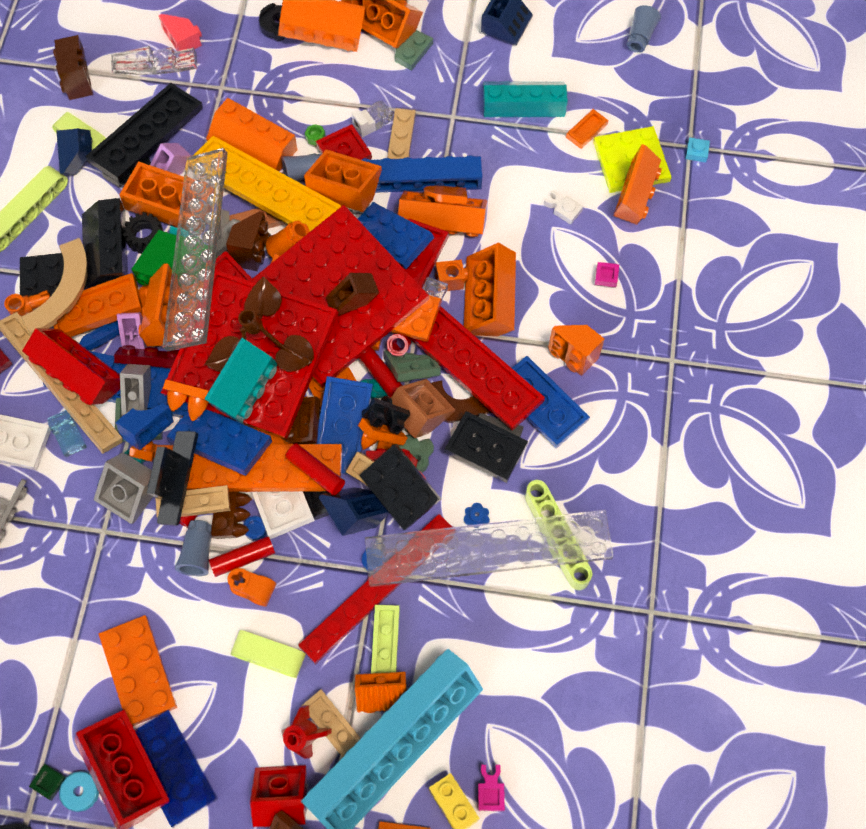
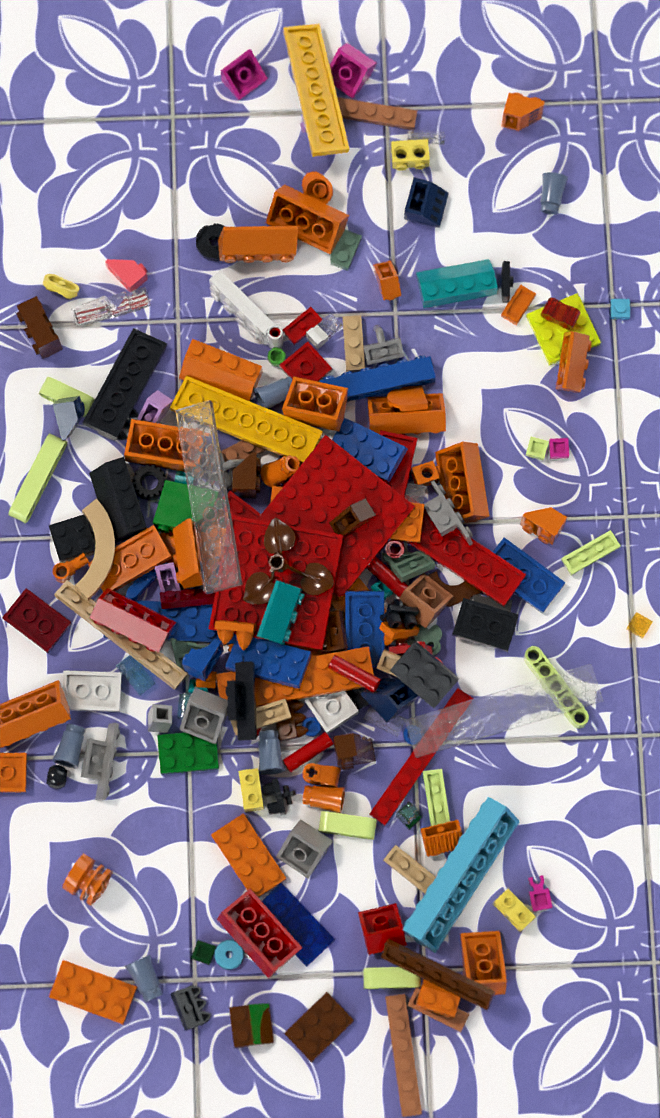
camera: 10 degrees left, 10 degrees up
light grey slope [120,364,151,416] -> none
red brick [281,705,332,759] -> none
blue plant [464,502,490,529] -> none
white plate [544,190,584,225] -> none
none -> light yellow plate [43,274,79,299]
none -> light grey brick [148,704,172,733]
none -> green plate [157,732,219,775]
none -> white hinge [209,270,283,349]
none -> light yellow brick [239,768,264,812]
none -> black hips [262,778,296,816]
none -> light grey slope [276,819,333,879]
none -> red plate [282,307,323,345]
none -> orange plant [302,785,345,813]
none -> reddish brown wedge [334,733,376,770]
none -> light grey plate [363,325,404,365]
none -> clear plate [363,705,407,737]
none -> orange slope [373,260,402,300]
none -> clear light blue leg [396,801,422,830]
none -> light grey bracket [424,480,473,546]
none -> black plate [501,261,514,303]
none -> yellowish green plate [525,436,549,461]
none -> clear red axle [540,297,581,330]
none -> yellowish green plate [561,530,621,576]
none -> clear yellow plate [626,612,653,639]

